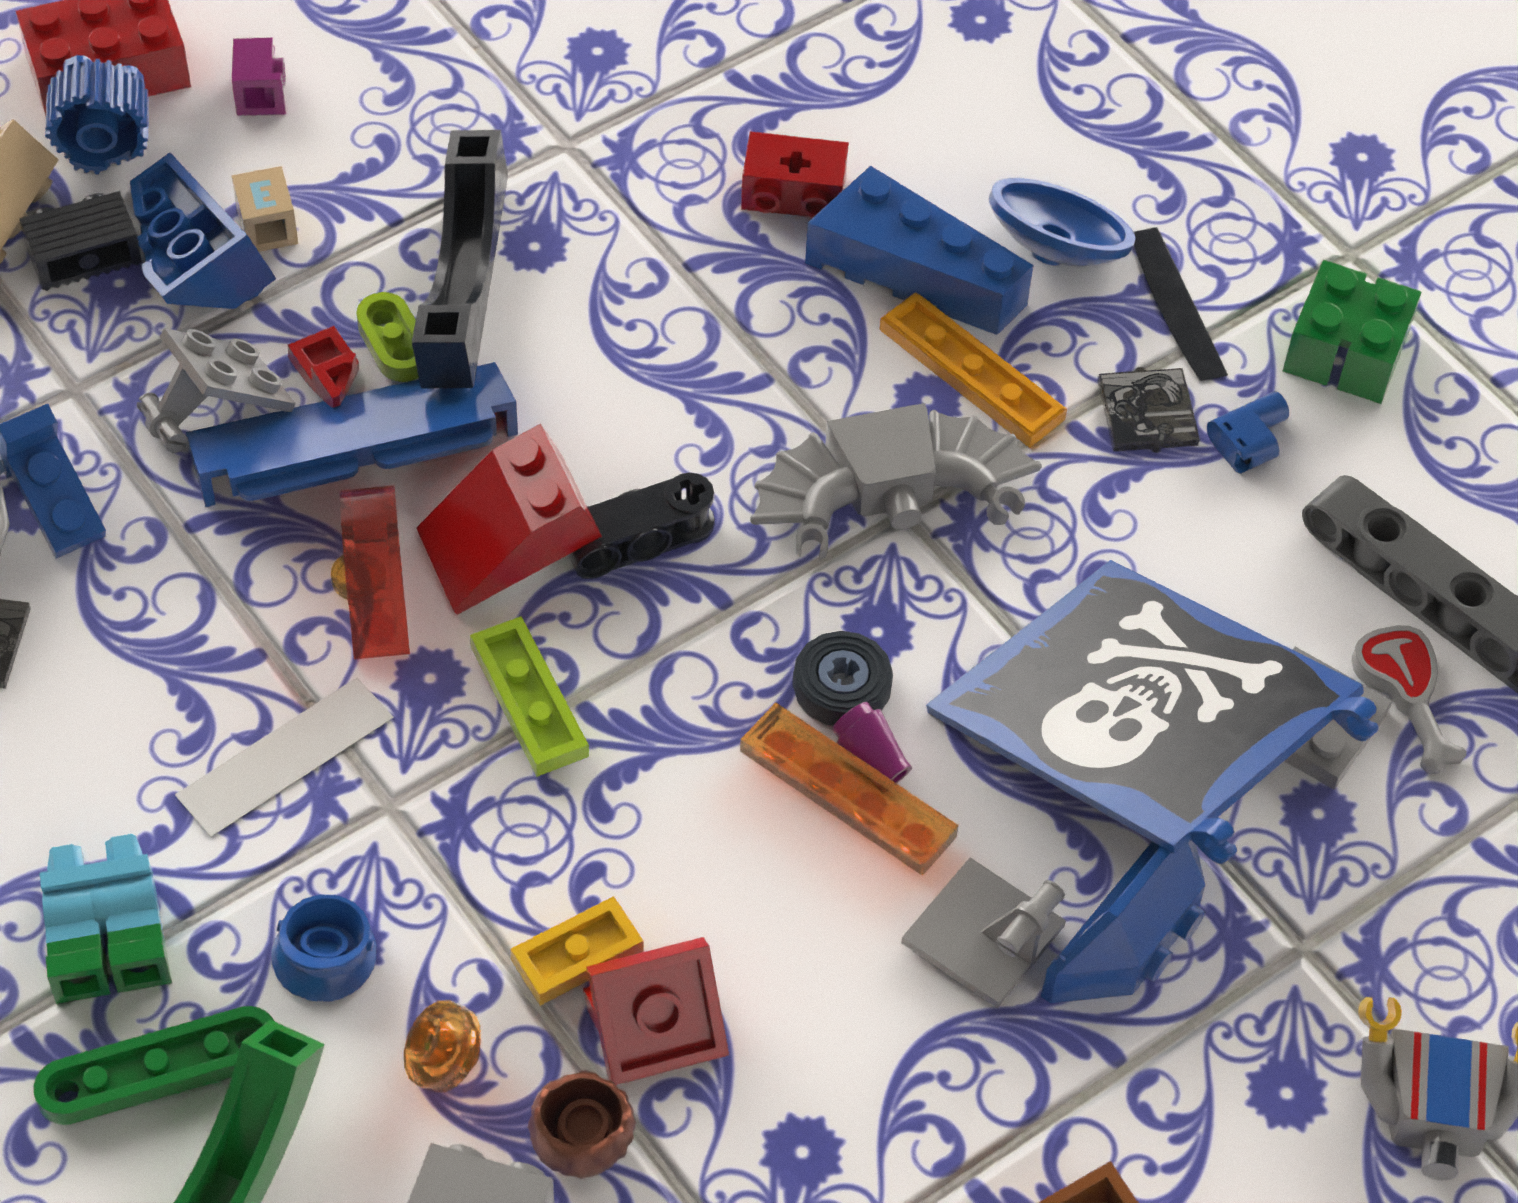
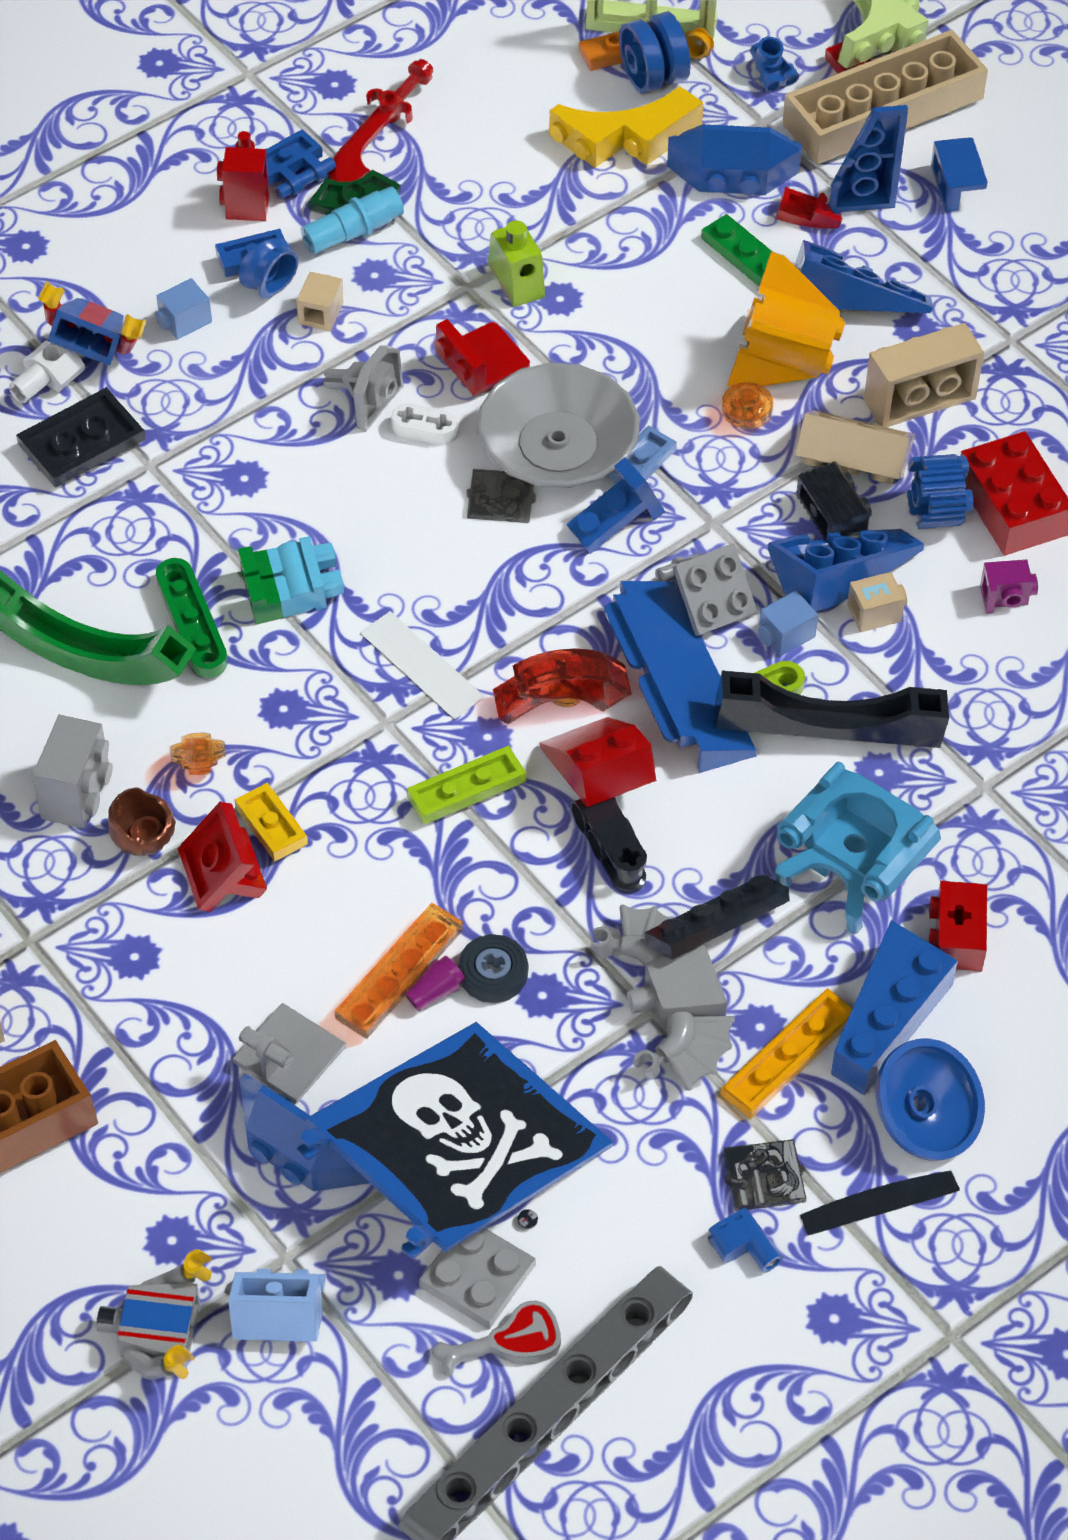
camera: 90 degrees right, 0 degrees up
blue piece [271,894,377,1002] -> none
red slope [287,326,359,408] -> none
green piece [1282,259,1422,404] -> none
none -> light blue brick [228,1268,326,1342]
none -> black plate [645,875,790,959]
none -> medium blue brick [758,591,818,656]
none -> dark azure piece [775,761,941,934]

